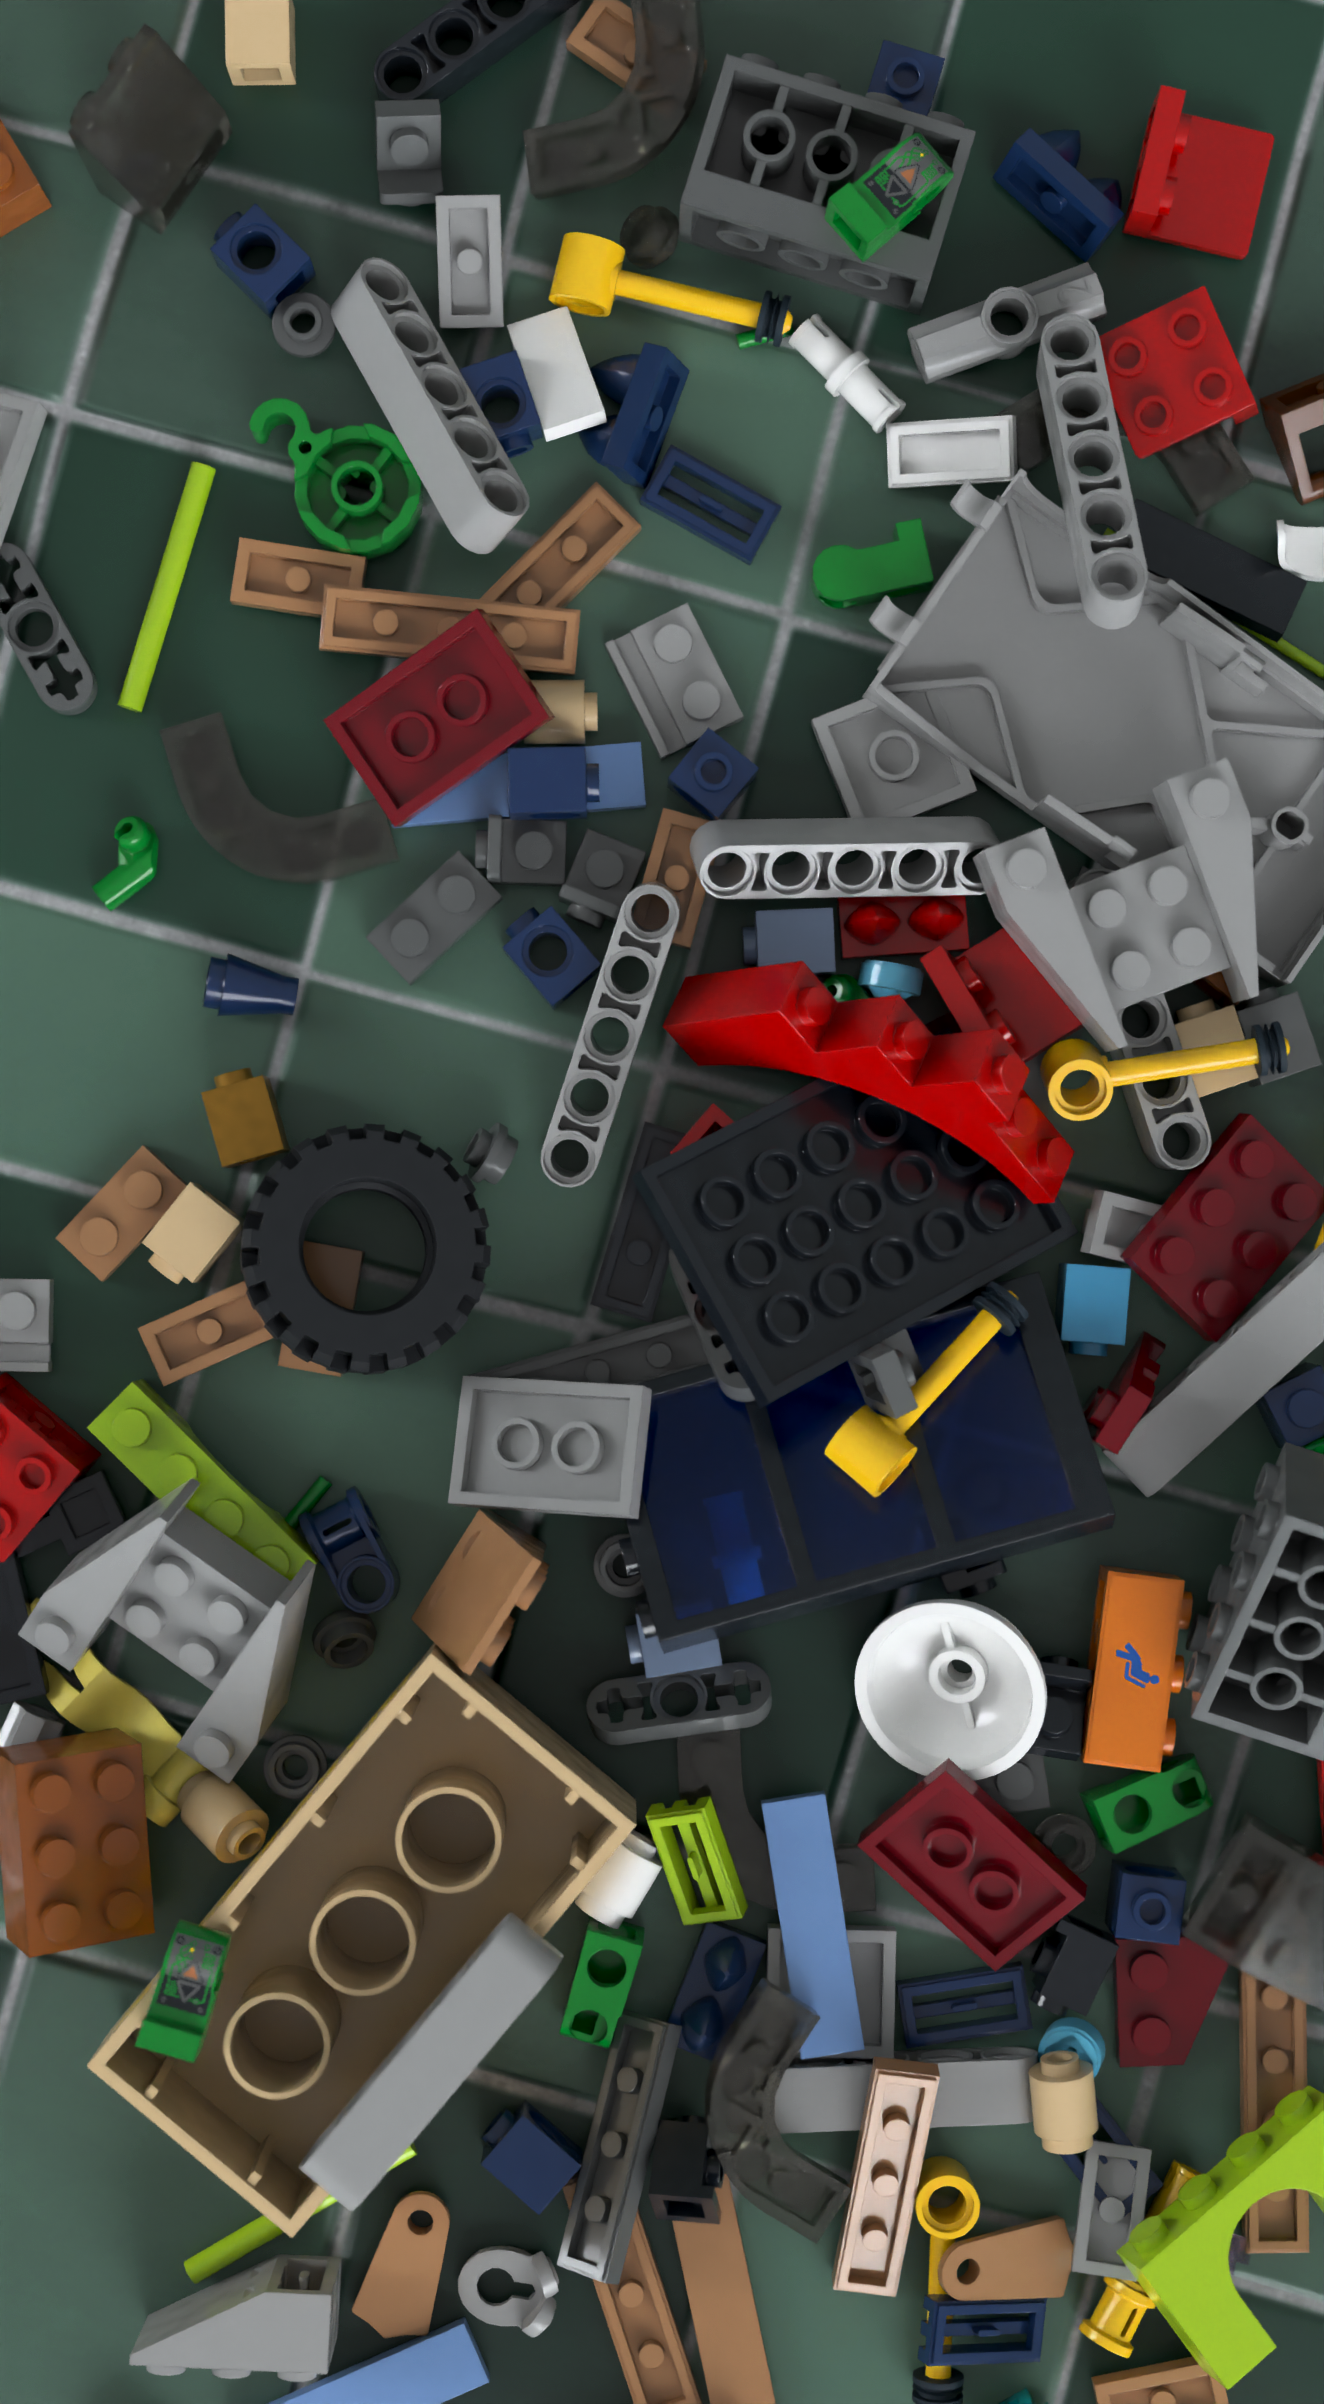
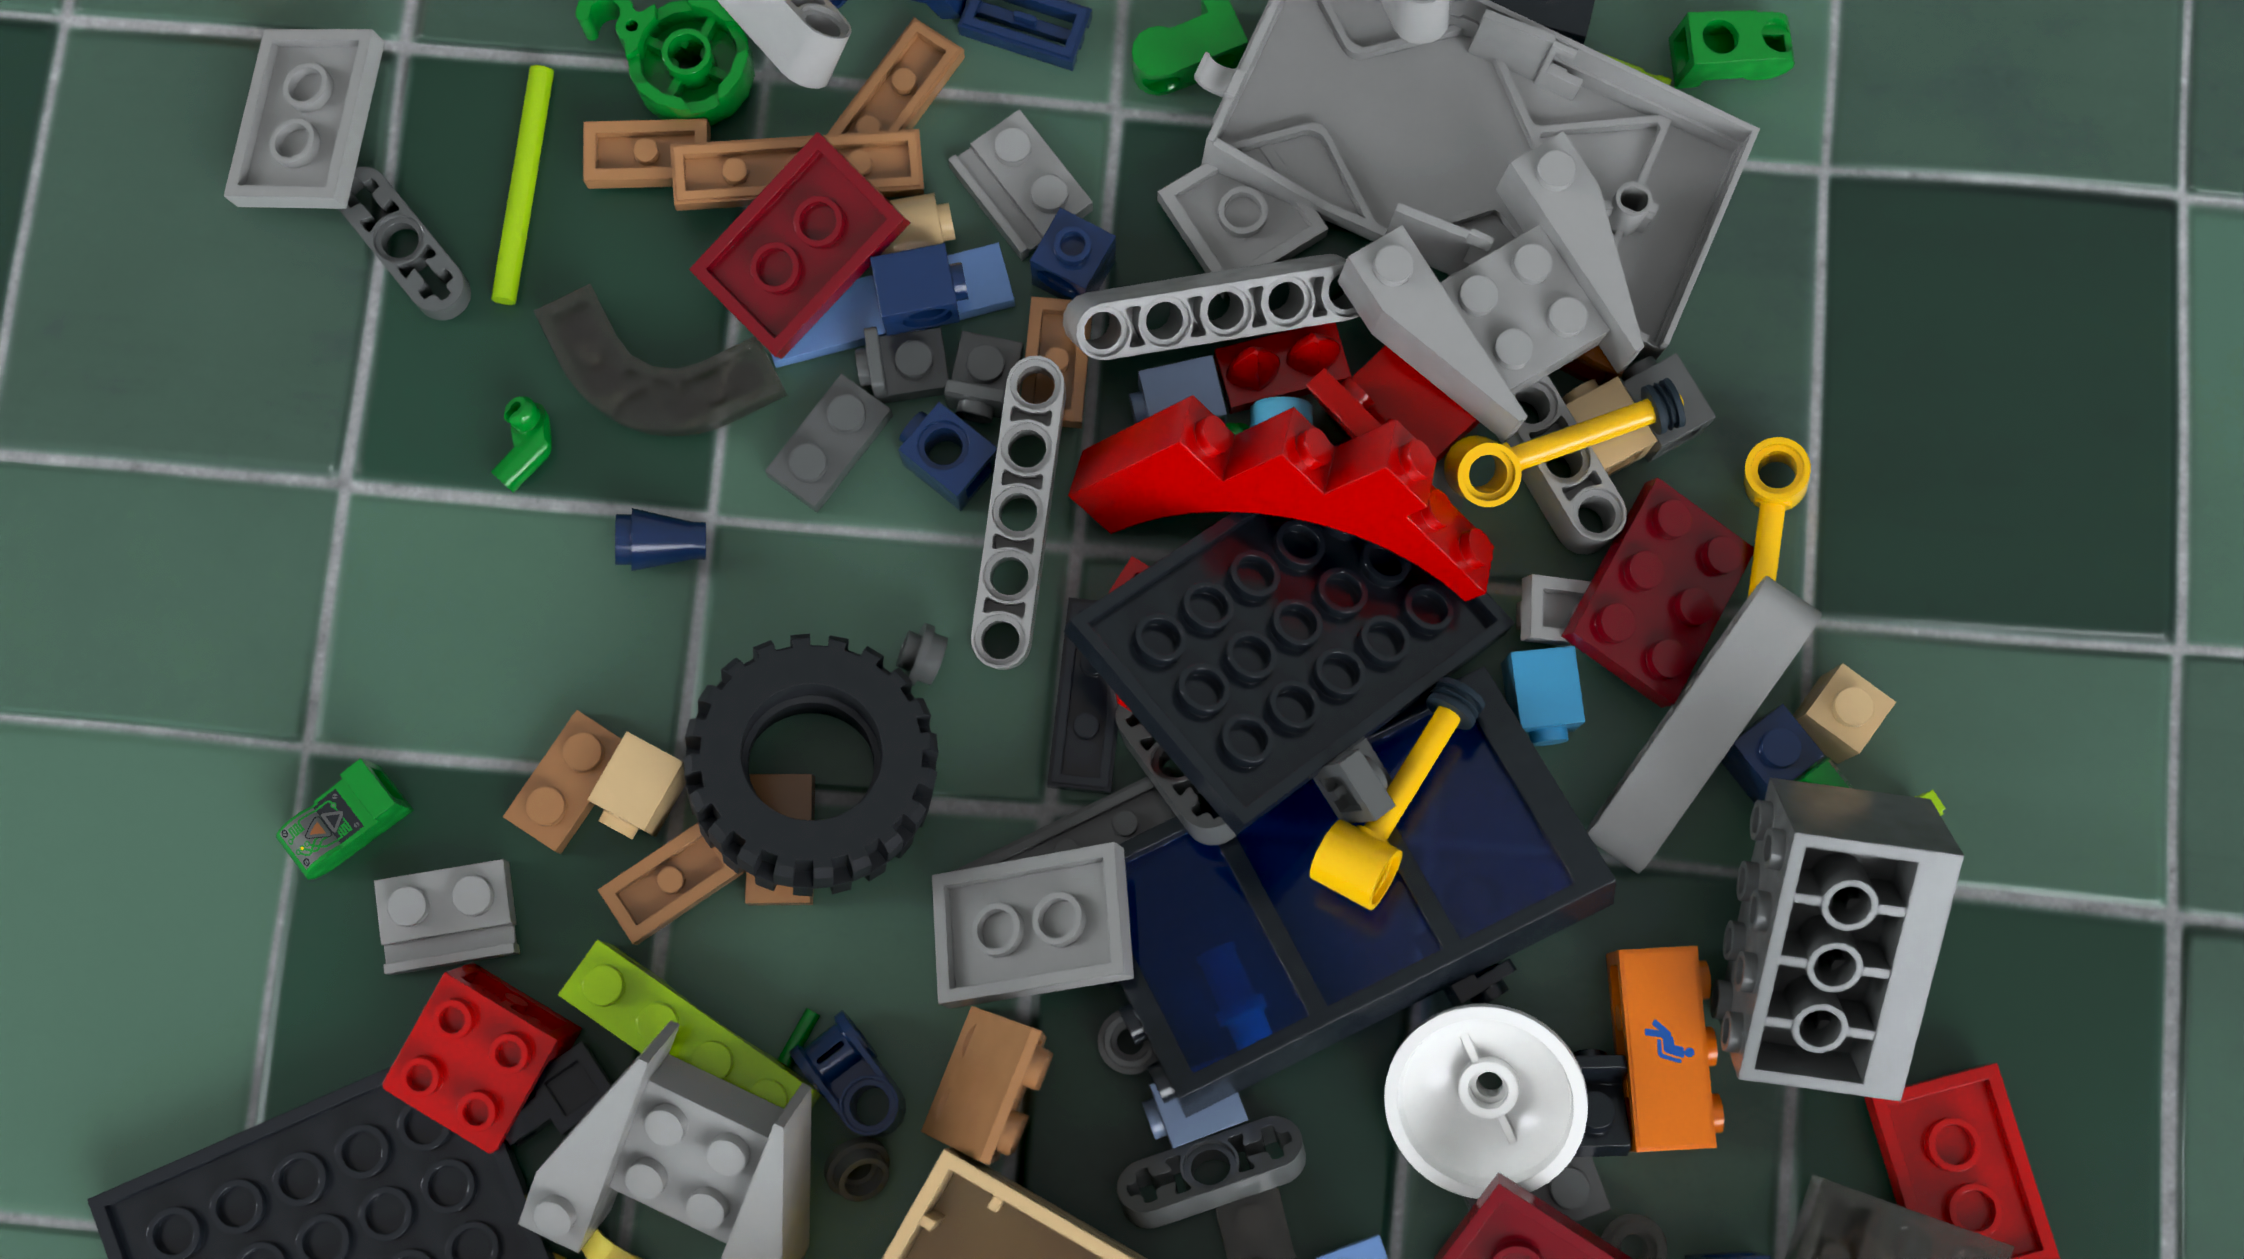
camera: 15 degrees left, 10 degrees down
pearl gold brick [201,1068,290,1168] -> none
green leg [1079,1753,1214,1855] -> none
dark red wing [1082,1331,1166,1455] -> none

